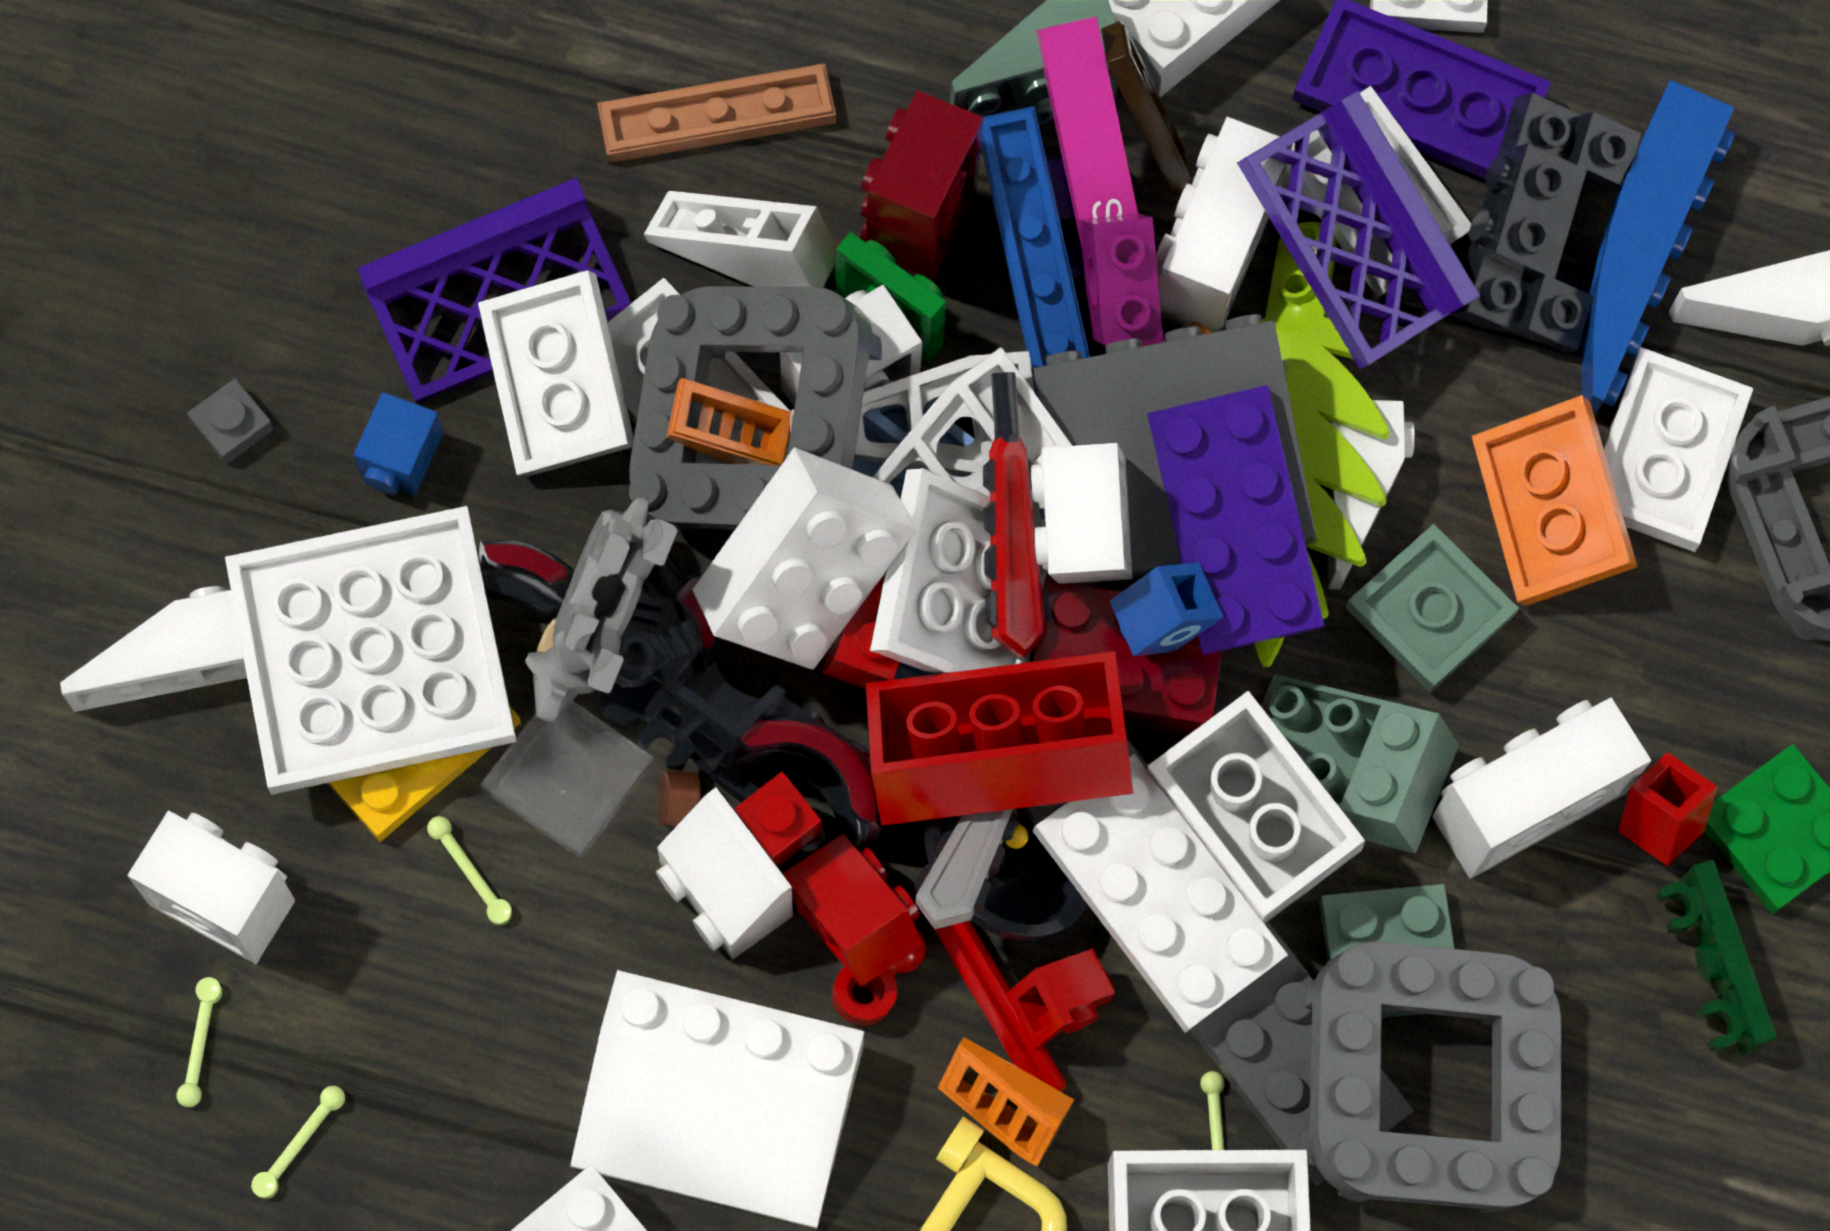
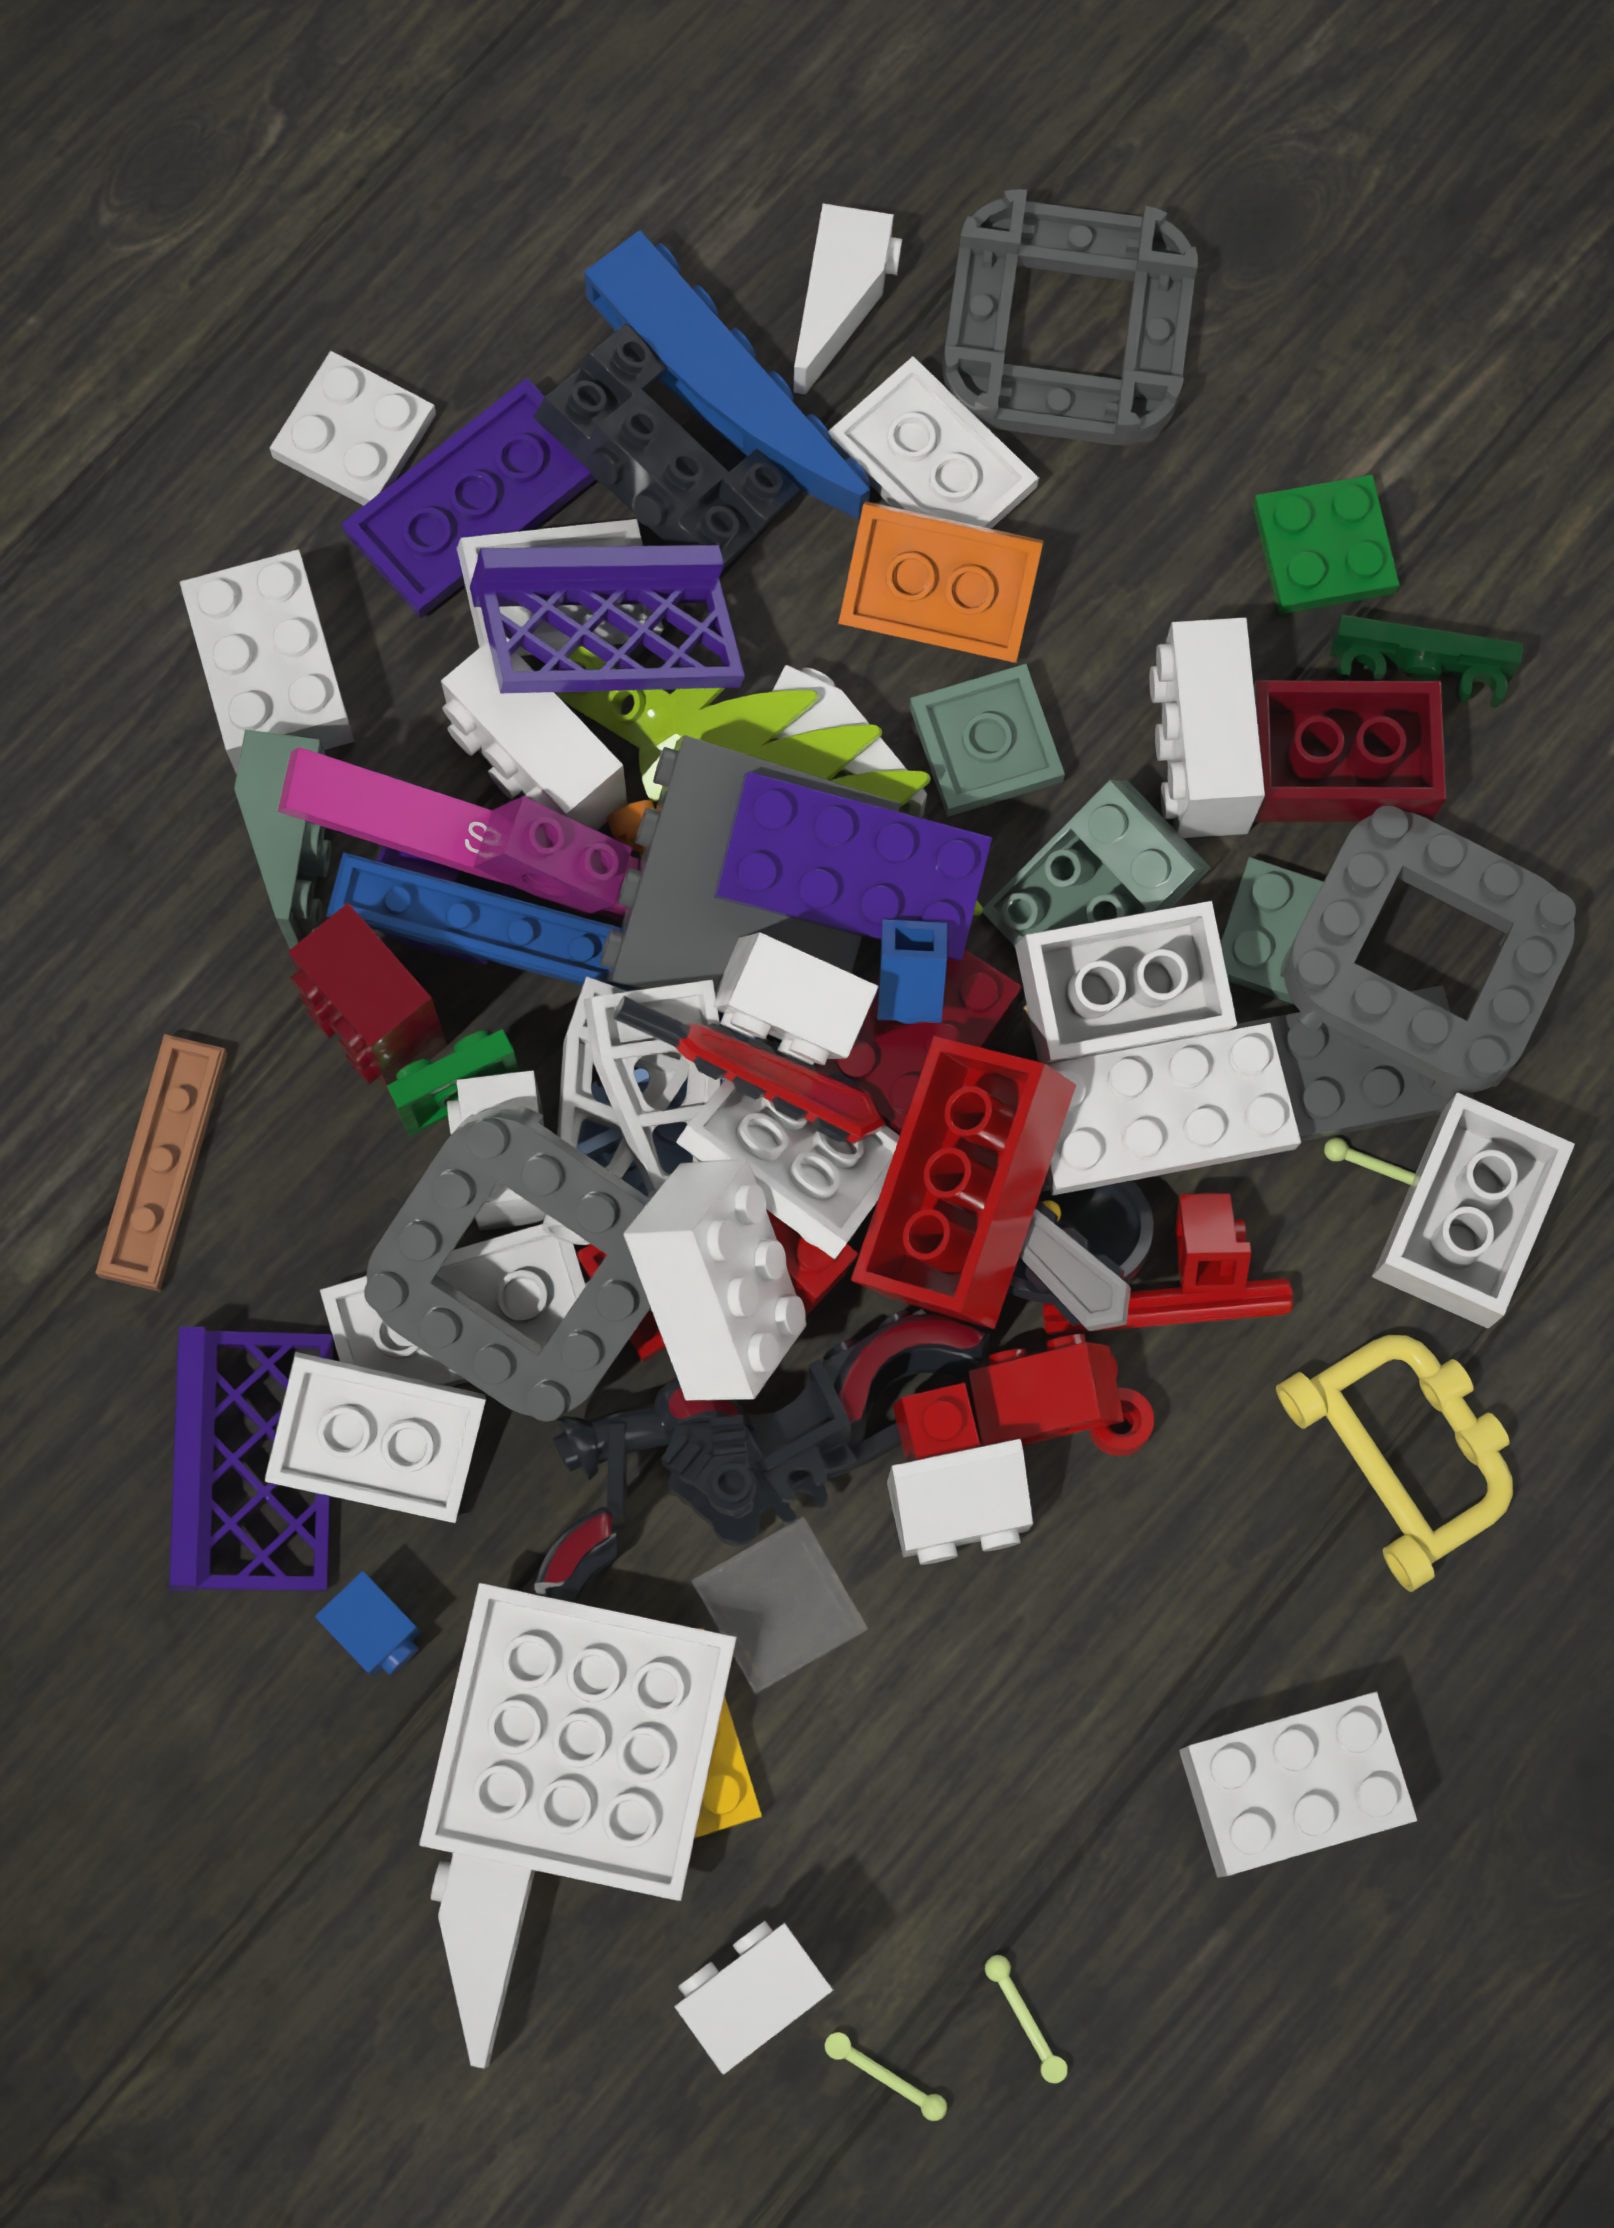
camera: 65 degrees left, 5 degrees up
dark grey plate [187,378,274,465] -> none
yellowish green hinge [427,816,512,925] -> none
light grey animal [525,497,678,723] -> none
white slope [570,970,864,1229] -> none
white slope [644,191,837,288] -> none
copper piece [657,770,701,827] -> none
orange slope [666,378,791,466] -> none
orange slope [938,1037,1074,1167] -> none
dark brown tile [1101,21,1192,193] -> none
red brick [1618,752,1718,866] -> none
none -> dark red brick [1253,681,1446,822]

